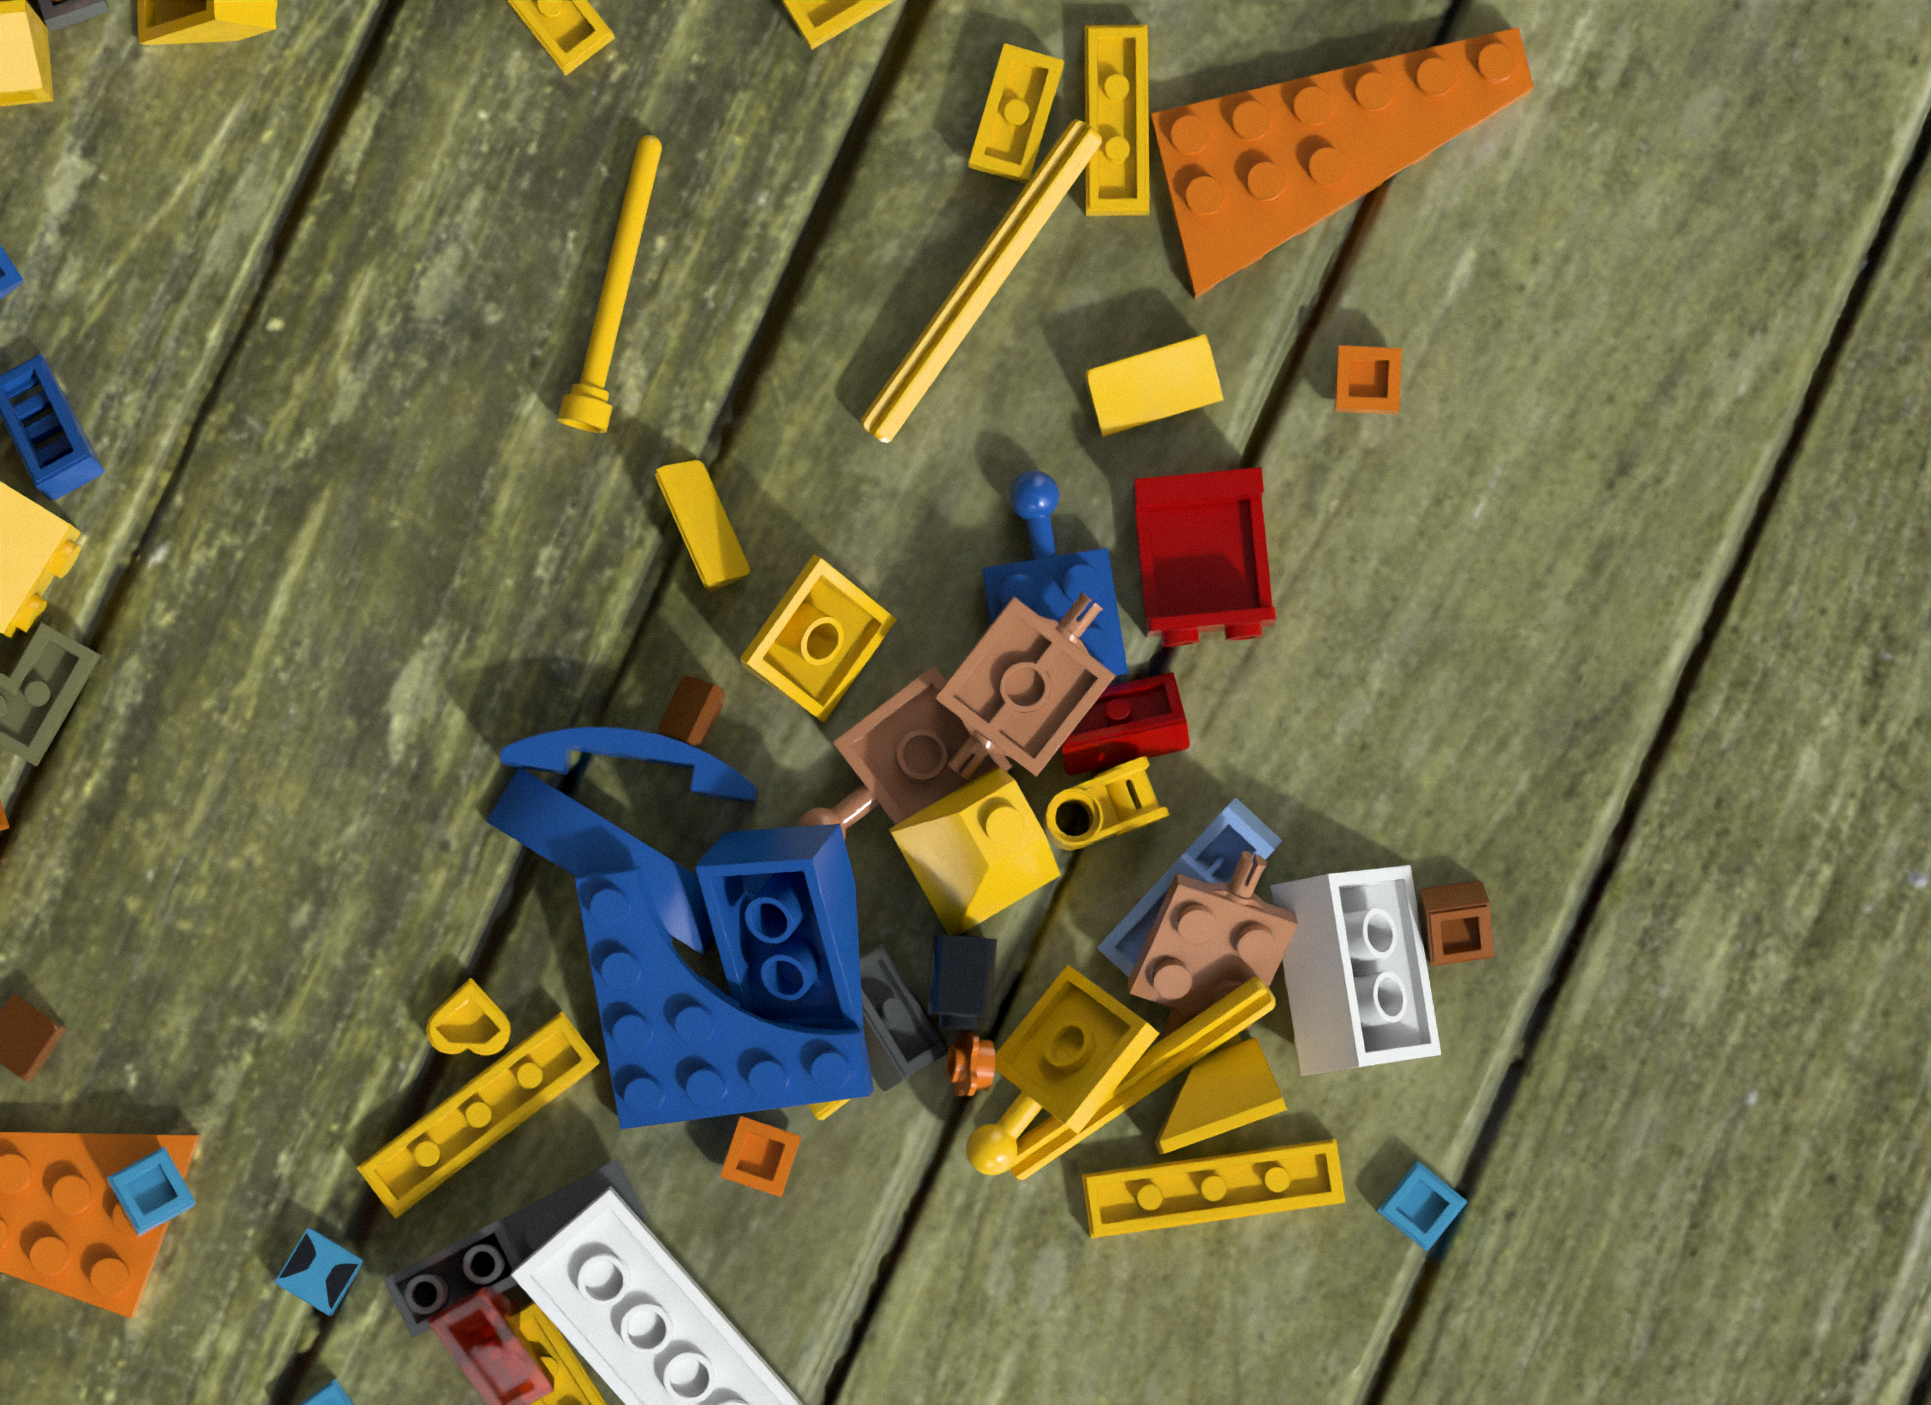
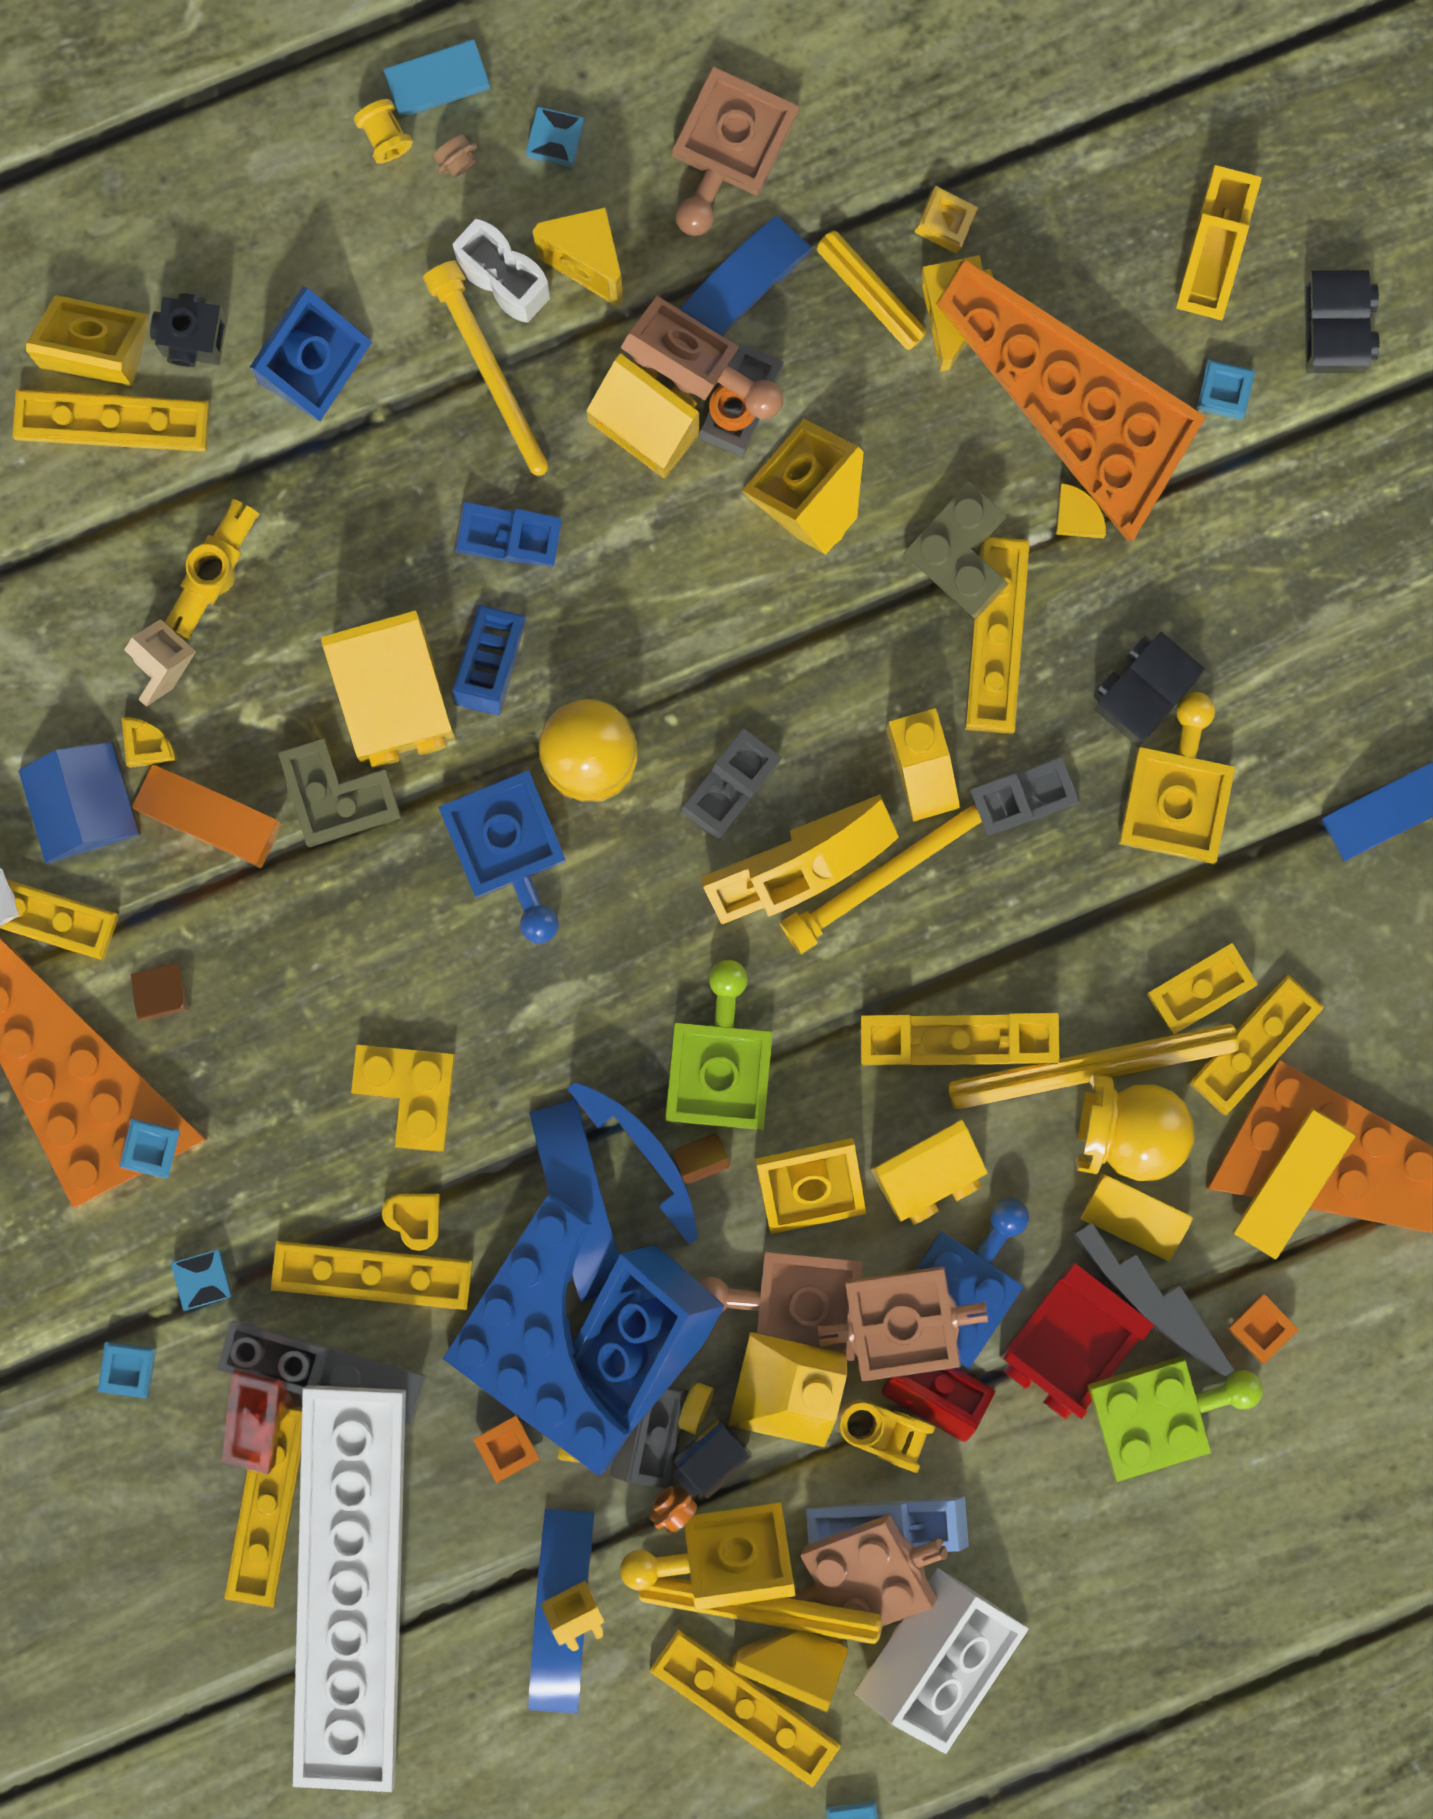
camera: 45 degrees right, 0 degrees up
yellow slope [655,460,750,593] -> none
dark orange slope [1420,881,1494,967] -> none
none -> yellow plate [351,1044,455,1152]
none -> blue plate [438,770,566,944]
none -> blue slope [528,1508,594,1714]
none -> yellow tile [539,699,637,802]
none -> yellow tile [540,1581,604,1651]
none -> lime plate [666,960,773,1130]
none -> yellow tile [678,1382,714,1435]
none -> dark grey slope [681,728,782,841]
none -> yellow slope [701,794,899,924]
none -> yellow slope [861,1013,1059,1066]
none -> yellow slope [870,1120,988,1225]
none -> yellow slope [886,708,960,822]
none -> dark grey slope [970,757,1080,836]
none -> dark grey slope [1071,1223,1234,1376]
none -> yellow tile [1075,1074,1195,1181]
none -> lime plate [1087,1356,1263,1482]
none -> yellow tile [1233,1107,1356,1260]

